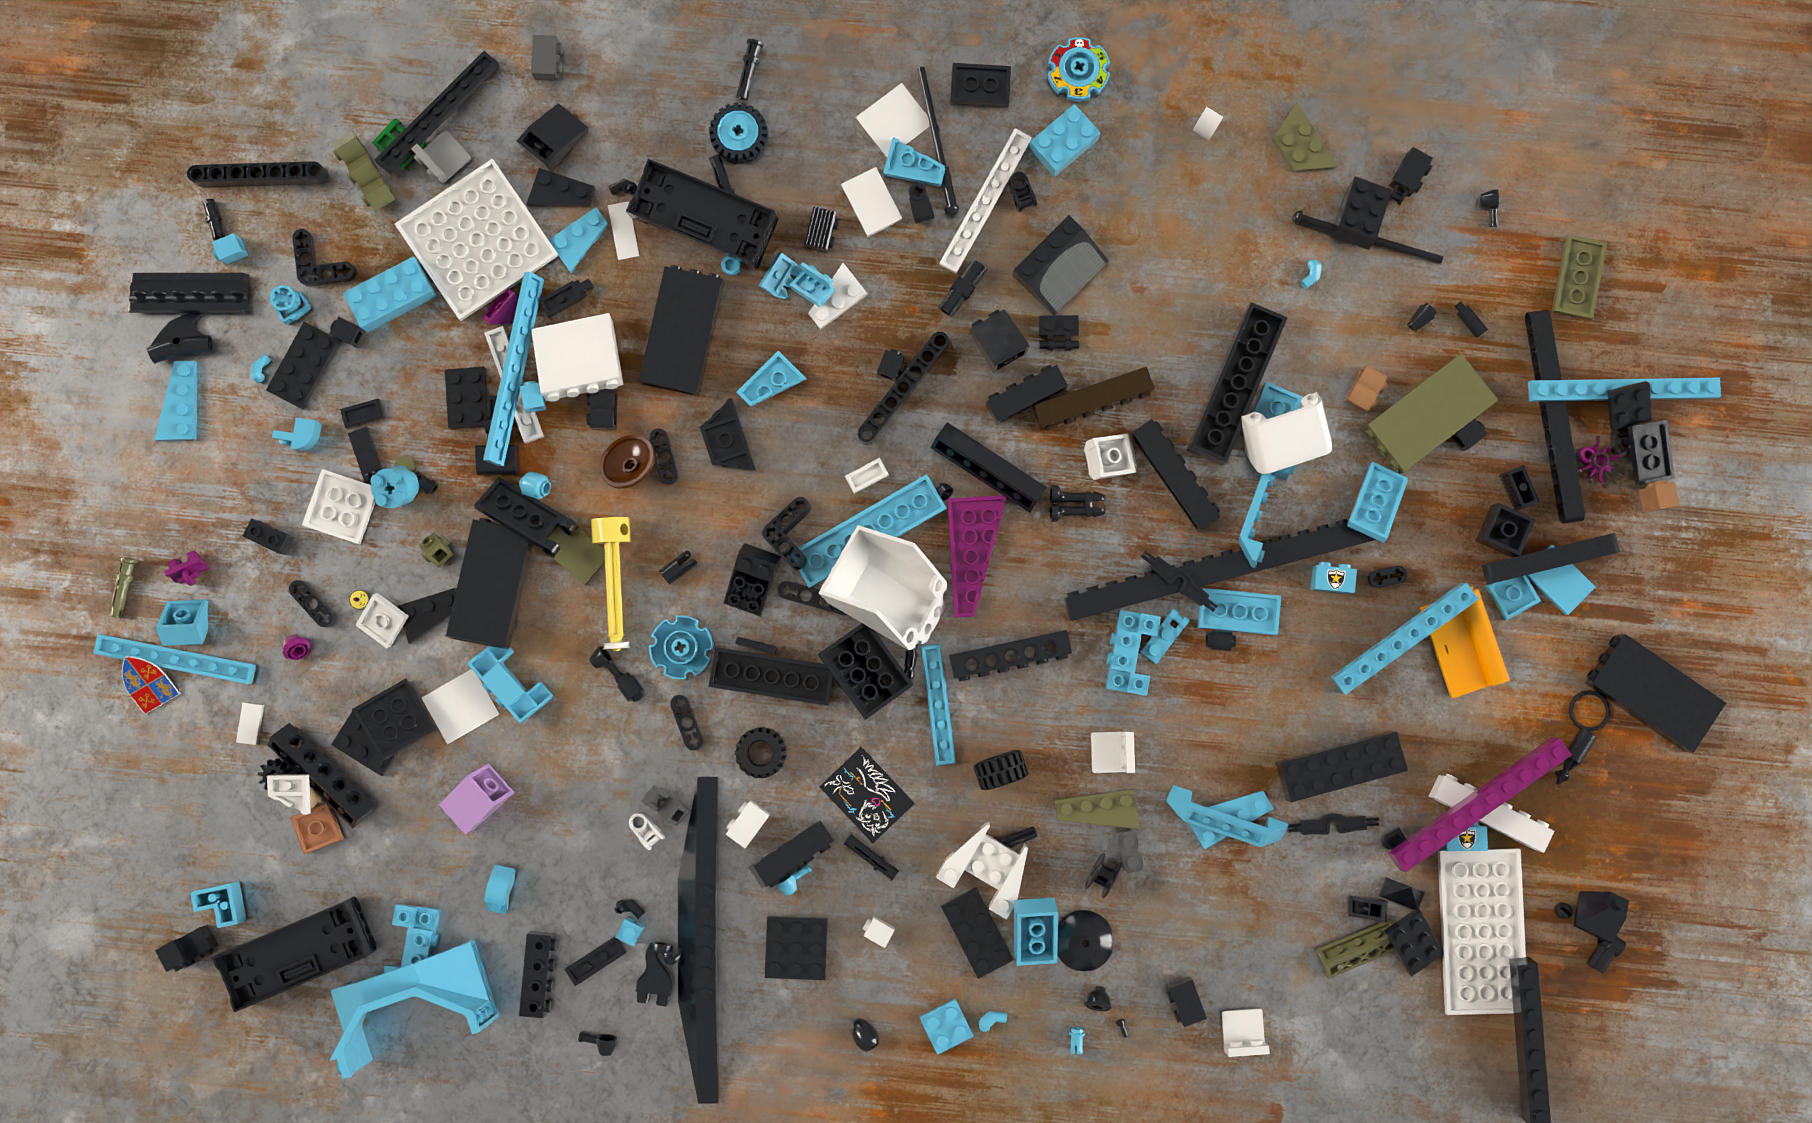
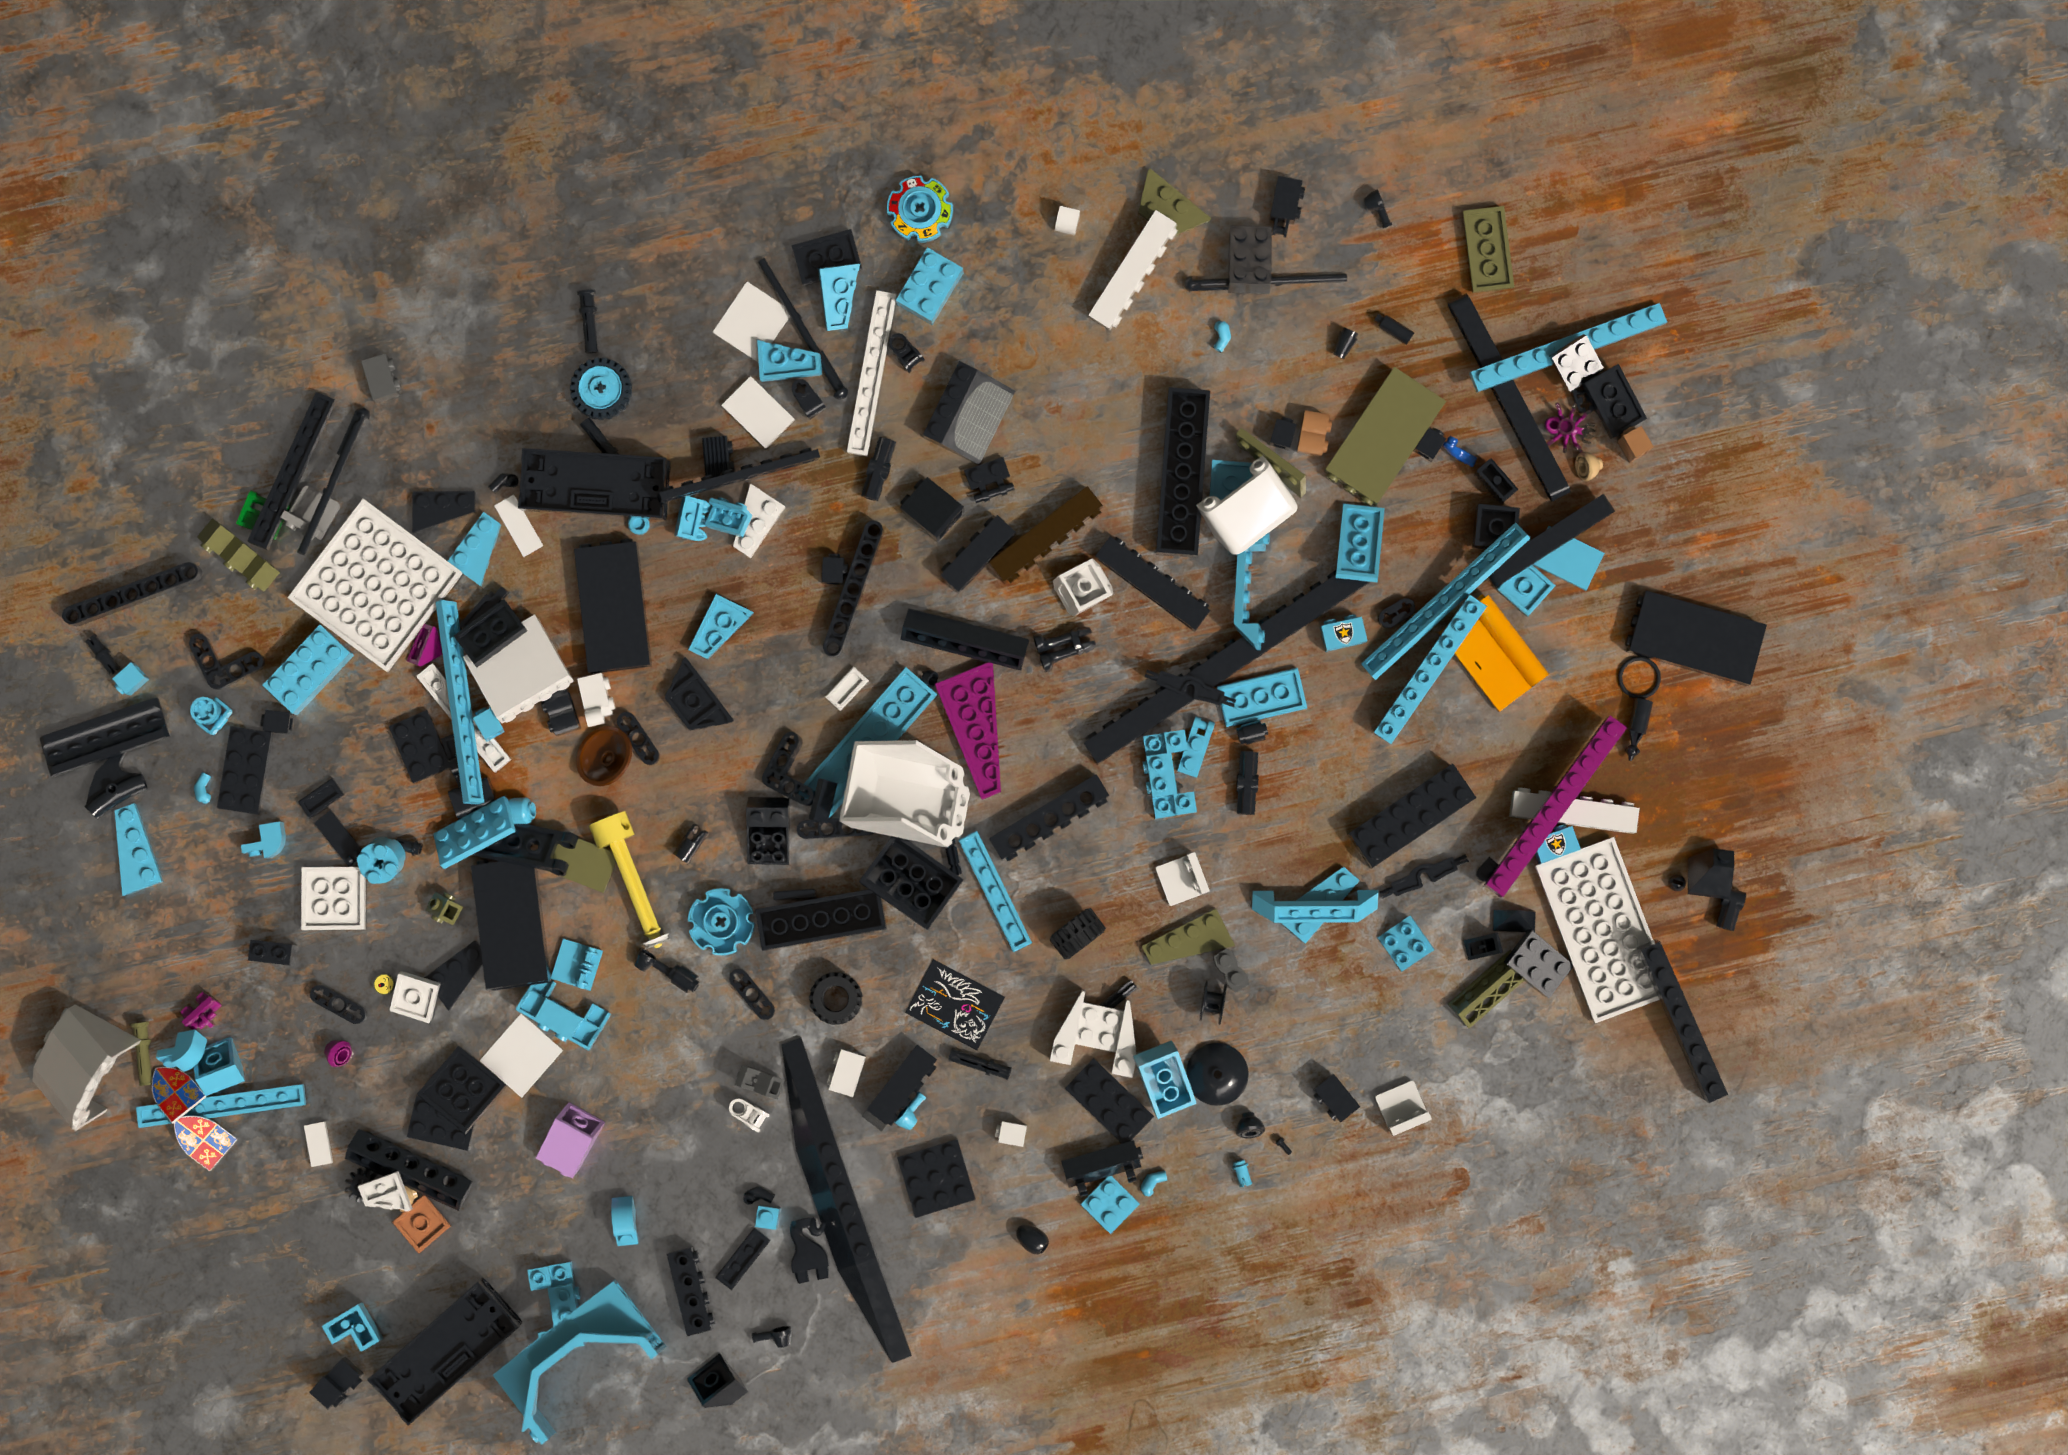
camera: 15 degrees left, 0 degrees up
olive tile [394,456,416,472] -> none
black slope [516,103,588,172] -> none
none -> white windscreen [33,1005,141,1131]
none -> shield [152,1067,206,1124]
none -> medium azure brick [156,1030,207,1072]
none -> black bar [297,407,370,555]
none -> medium azure plate [433,796,516,869]
none -> black plate [454,599,528,668]
none -> medium azure hinge [551,939,603,991]
none -> white hinge [577,673,616,727]
none -> black plate [657,448,820,504]
none -> black slope [687,1353,748,1408]
none -> black tile [809,778,838,824]
none -> medium azure wing [818,263,860,331]
none -> black brick [1061,1140,1144,1197]
none -> white brick [1089,210,1178,330]
none -> olive wing [1236,428,1306,498]
none -> black piece [1236,751,1259,815]
none -> black brick [1269,417,1297,451]
none -> medium azure plate [1361,523,1530,680]
none -> medium azure hinge [1378,915,1435,972]
none -> blue arm [1443,436,1477,467]
none -> tan brick [1575,452,1603,481]

